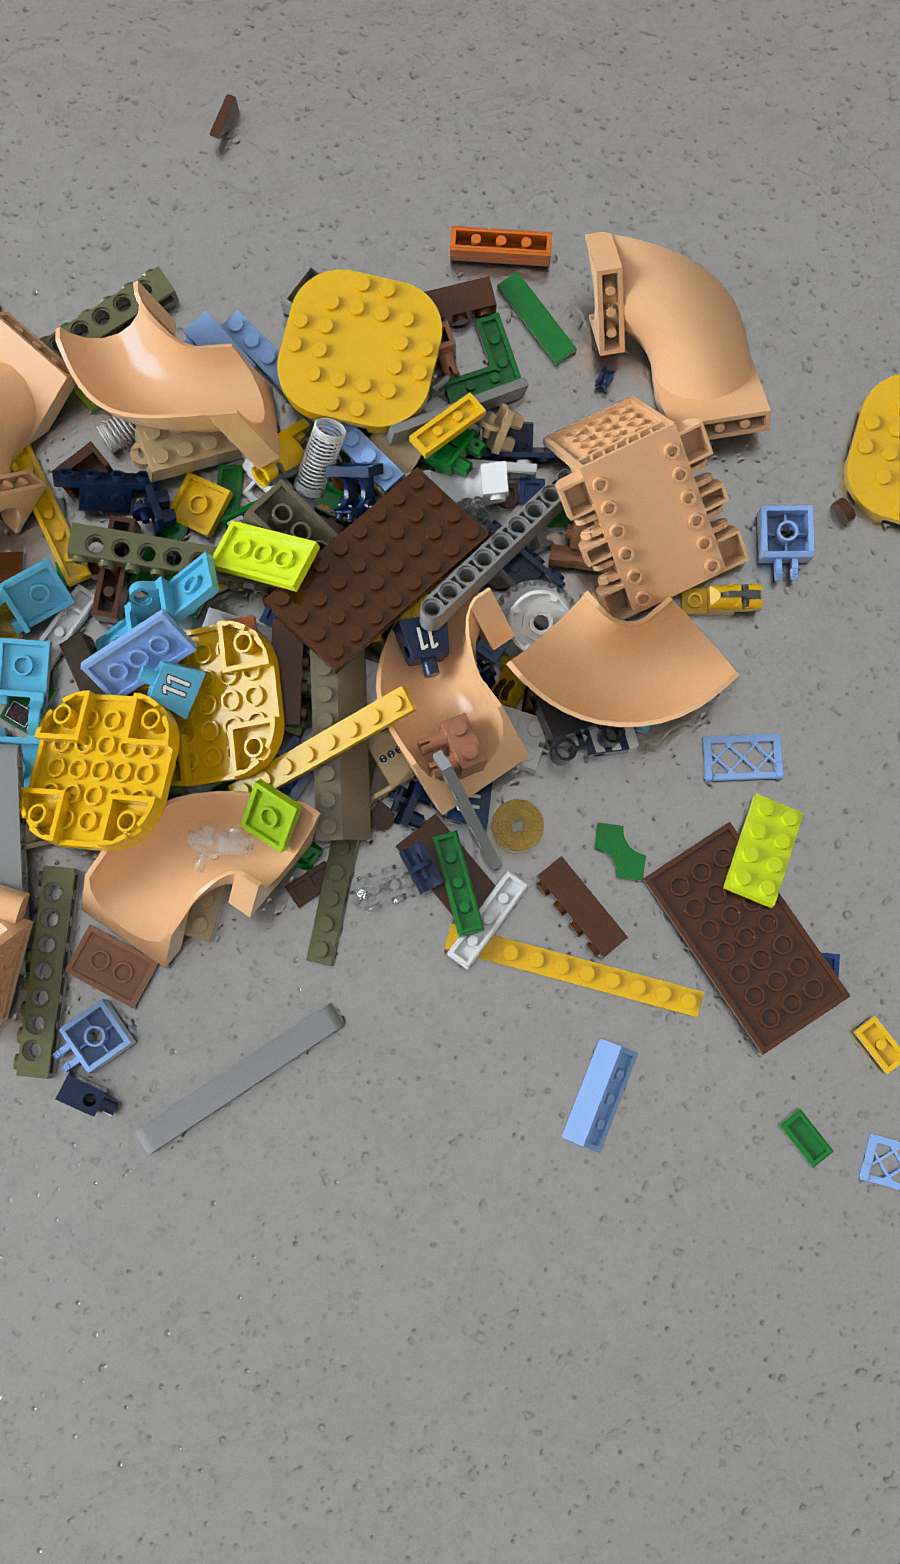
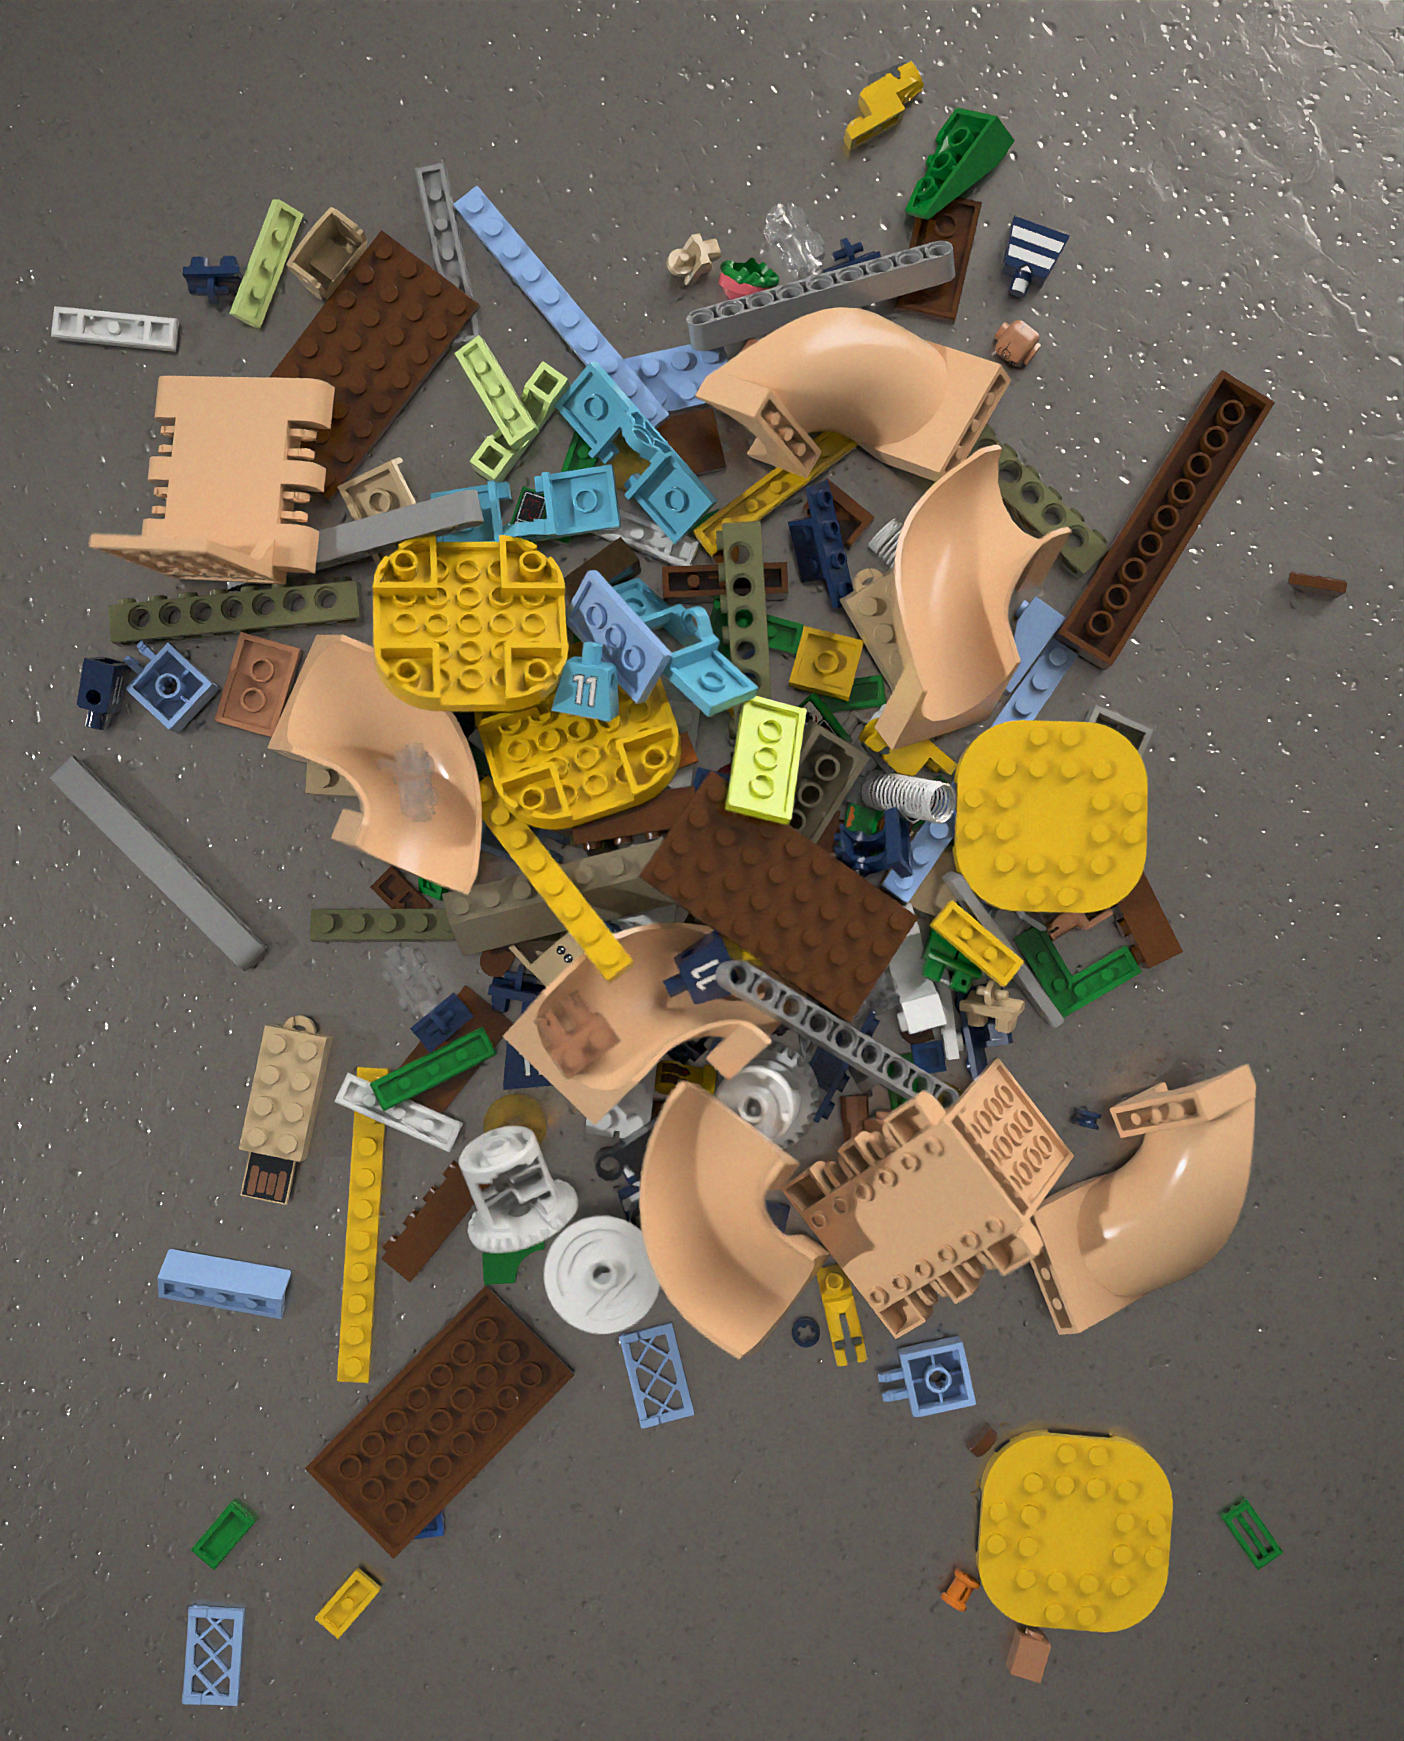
camera: 75 degrees right, 5 degrees up
dark blue hips [131,484,176,536] -> none
lime plate [240,779,303,853] -> none
light grey tile [433,750,502,870] -> none
orange brick [450,226,552,267] -> none
green tile [497,271,577,365] -> none
neon yellow plate [723,793,804,908] -> none
none -> tan piece [239,1016,333,1205]
none -> white piece [459,1126,578,1253]
none -> white piece [544,1216,660,1334]
none -> dark blue bush [792,1317,820,1348]
none -> reddish brown brick [1053,370,1275,671]

